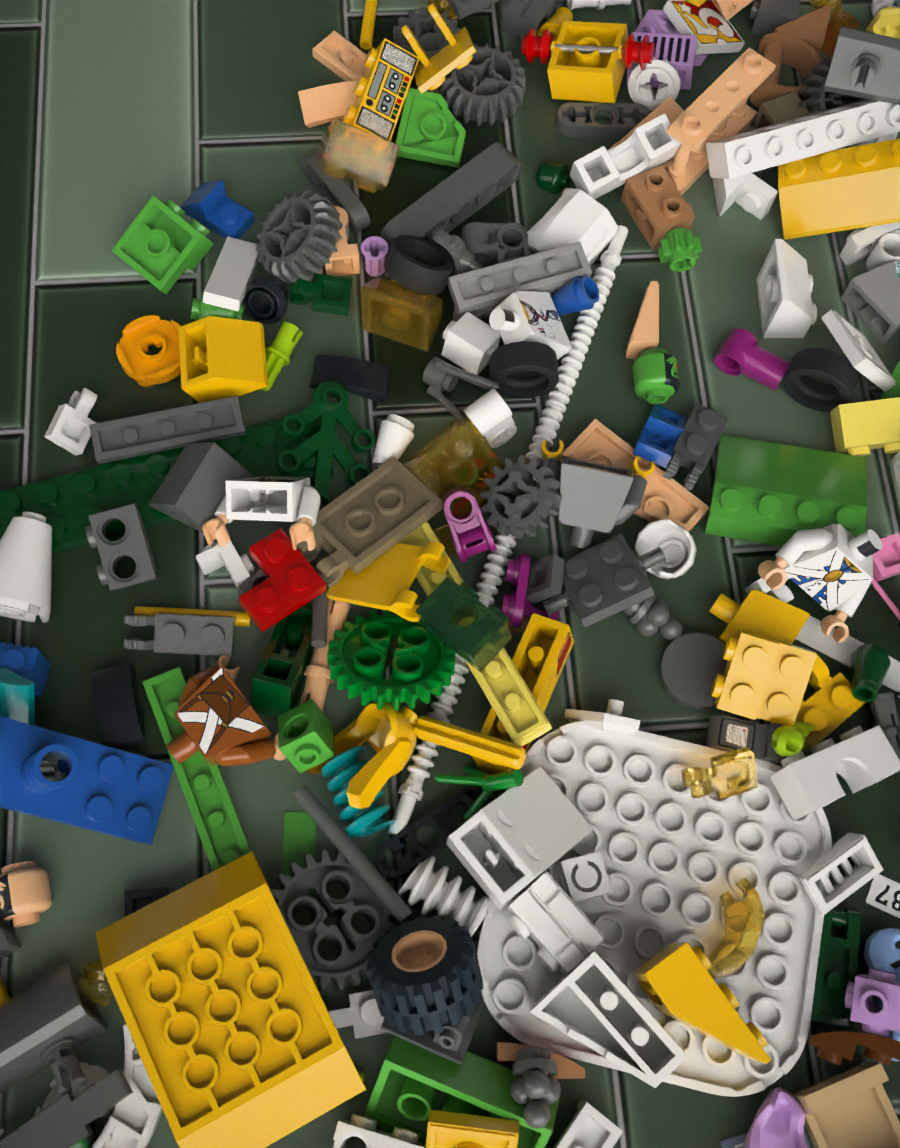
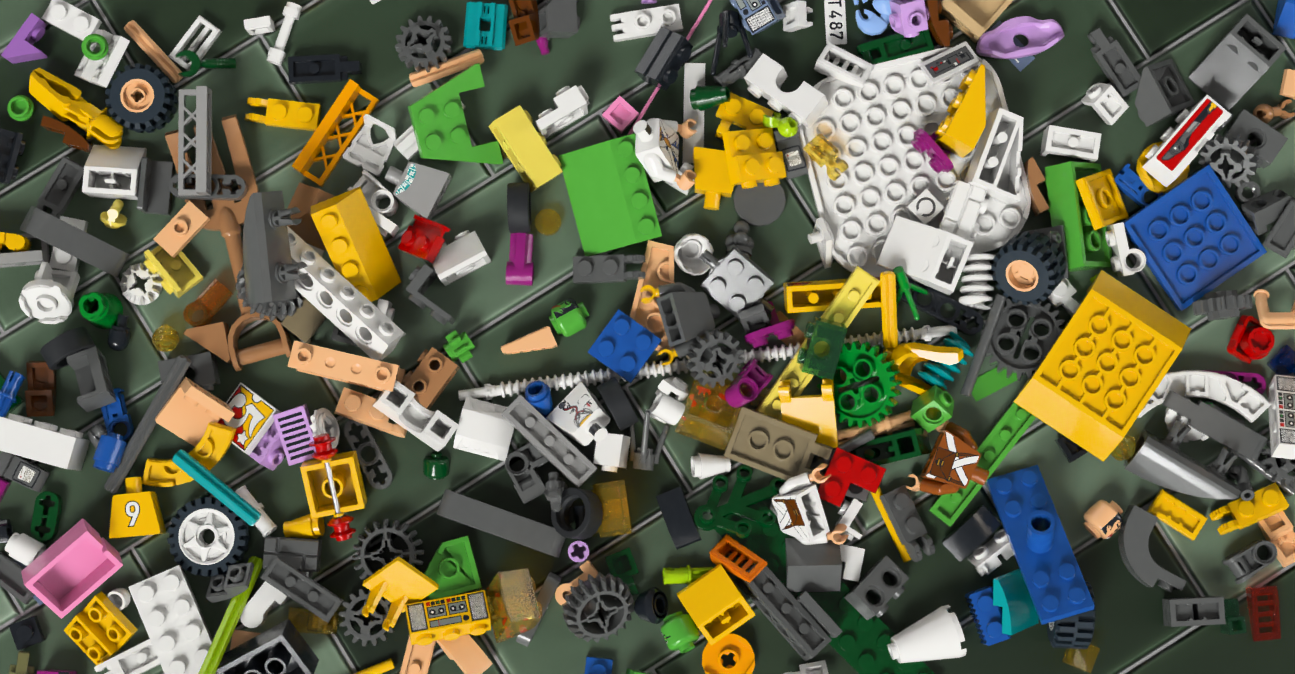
camera: 110 degrees left, 15 degrees up
white tile [203,237,260,311] -> none
dark grey piece [510,1048,561,1129] -> none
blue slope [633,404,688,468] -> none
clear yellow piece [708,877,765,979] -> none
white tile [821,309,896,392] -> none
none -> red plate [398,215,450,263]
none -> dark grey bracket [406,263,455,325]
none -> clear yellow tile [535,209,561,236]
none -> blue plate [588,309,662,384]
none -> white plate [658,376,689,401]
none -> orange slope [709,534,767,583]
none -> dark grey tile [796,591,843,638]
none -> white piece [840,544,865,582]
none -> magenta bracket [911,128,954,174]
none -> slope [919,41,980,88]
none -> white hinge [967,529,1014,576]

